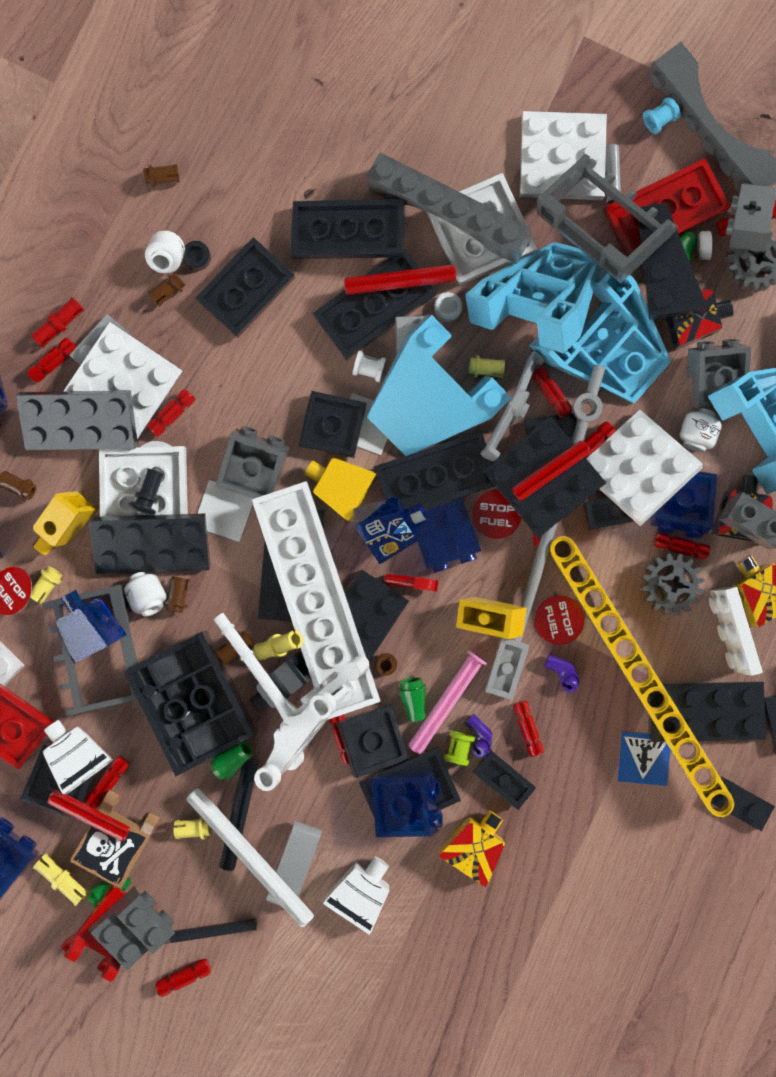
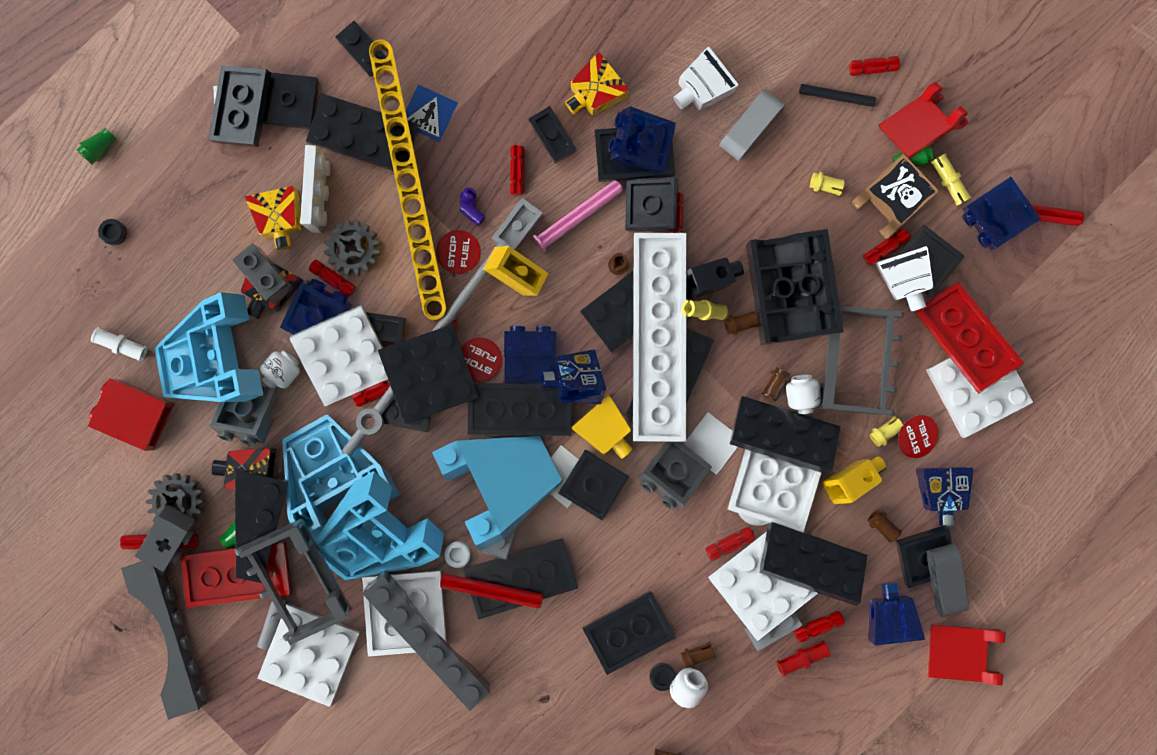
camera: 160 degrees left, 0 degrees up
red axle [47,790,130,841] -> none
clear blue torso [56,590,127,664] -> none
dark grey plate [88,886,175,970] -> none
black pin [128,468,164,515] -> none
white axle [187,788,314,928] -> none
green cone [210,741,253,780] -> none
white piece [214,613,369,791] -> none
black axle [219,757,259,871] -> none
black plate [290,199,406,259] -> none
white bush [352,351,386,383] -> none
red bar [384,573,439,592] -> none
green cone [398,677,426,722] -> none
lime bush [443,731,475,766] -> none
dark purple arm [464,714,492,758] -> none
light yellow pin [468,355,505,378] -> none
light grey plate [481,351,545,462] -> none
red axle [512,440,590,501] -> none
red axle [532,367,572,418] -> none
medium azure bush [642,97,681,135] -> none
white tile [697,231,712,260] -> none

